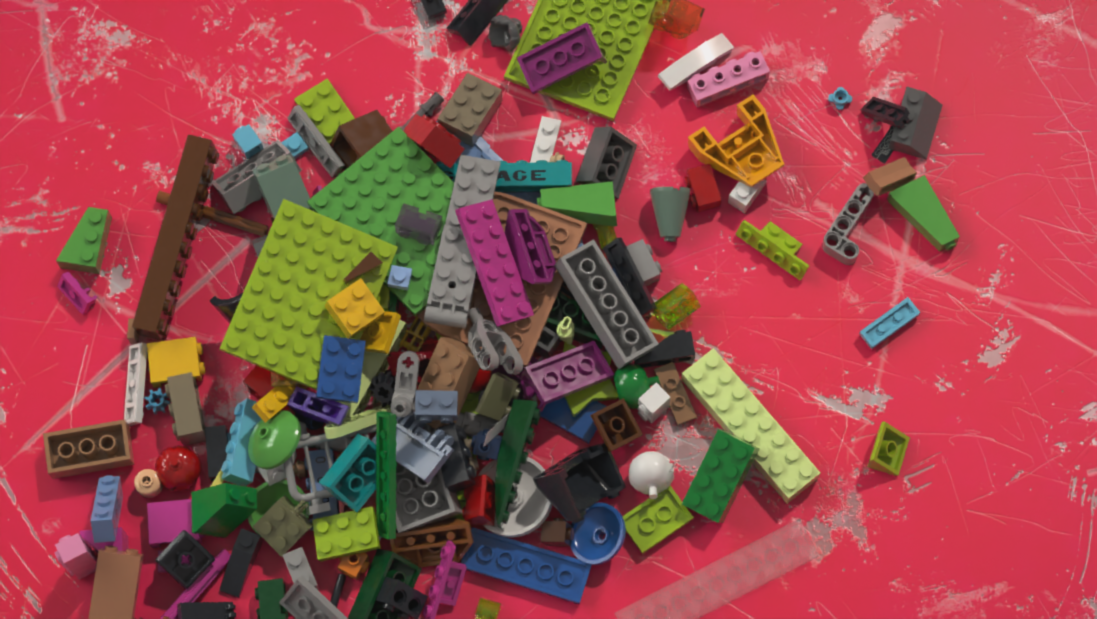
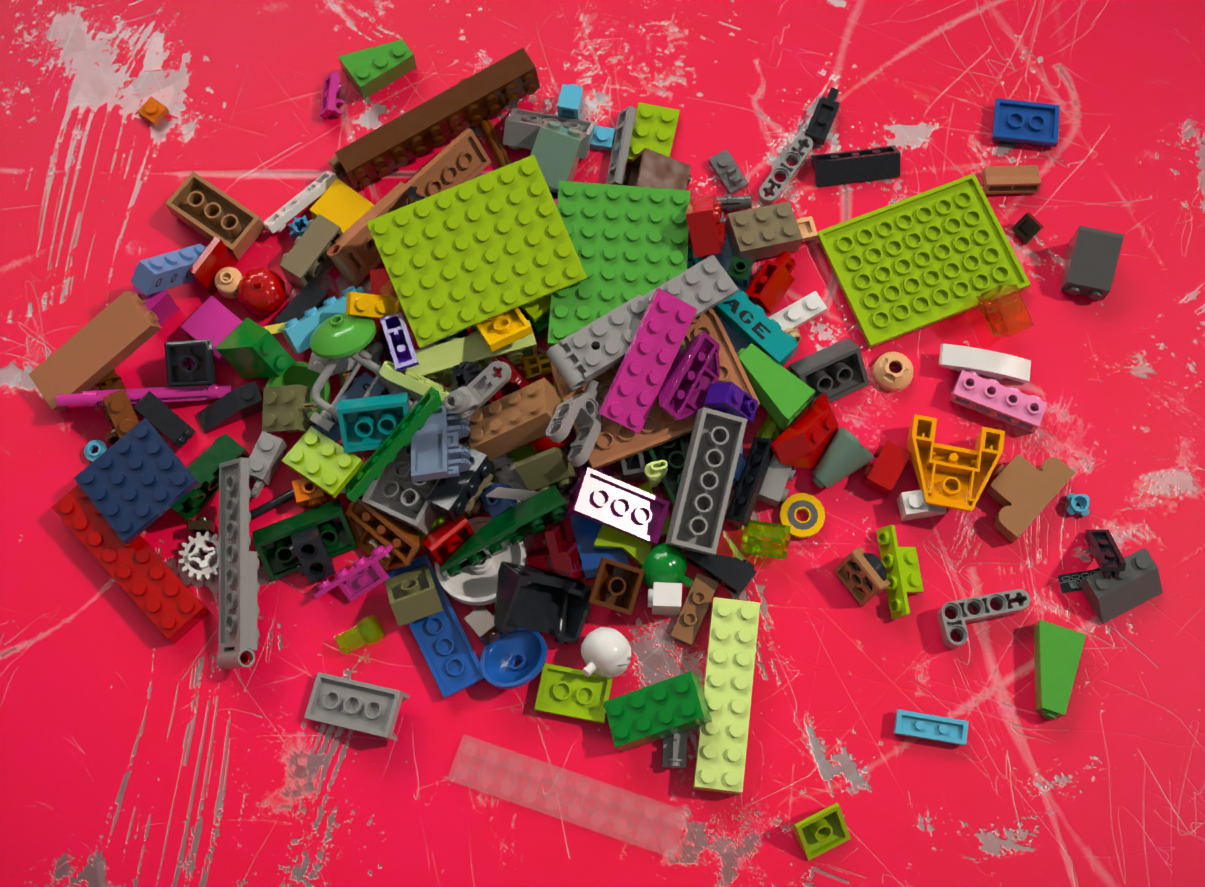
camera: 45 degrees right, 0 degrees up
bright pink brick [54,533,97,579] -> none
blue plate [316,335,366,404] -> none
yellow brick [325,278,385,339] -> none
reddish brown piece [343,252,383,284] -> none
light blue plate [388,265,412,290] -> none
brick [395,203,443,245] -> none
sand blue bracket [415,390,458,424] -> none
dark grey hair [488,15,522,51] -> none
magenta plate [517,22,607,94] -> none
nougat piece [863,157,917,196] -> none
none -> red tile [189,236,238,295]
none -> nougat hinge [327,128,491,286]
none -> olive slope [385,565,443,626]
none -> dark red piece [525,521,585,579]
none -> light grey hinge [662,730,687,768]
none -> dark purple slope [705,382,758,422]
none -> flat silver plate [708,149,749,195]
none -> dark green plate [727,255,753,287]
none -> red brick [745,251,796,314]
none -> light grey beam [758,135,813,205]
none -> red wedge [770,393,838,469]
none -> yellow tile [779,493,825,539]
none -> light nougat plate [796,216,818,242]
none -> medium nougat piece [834,547,891,606]
none -> light nougat piece [873,352,914,392]
none -> medium nougat brick [986,454,1075,543]

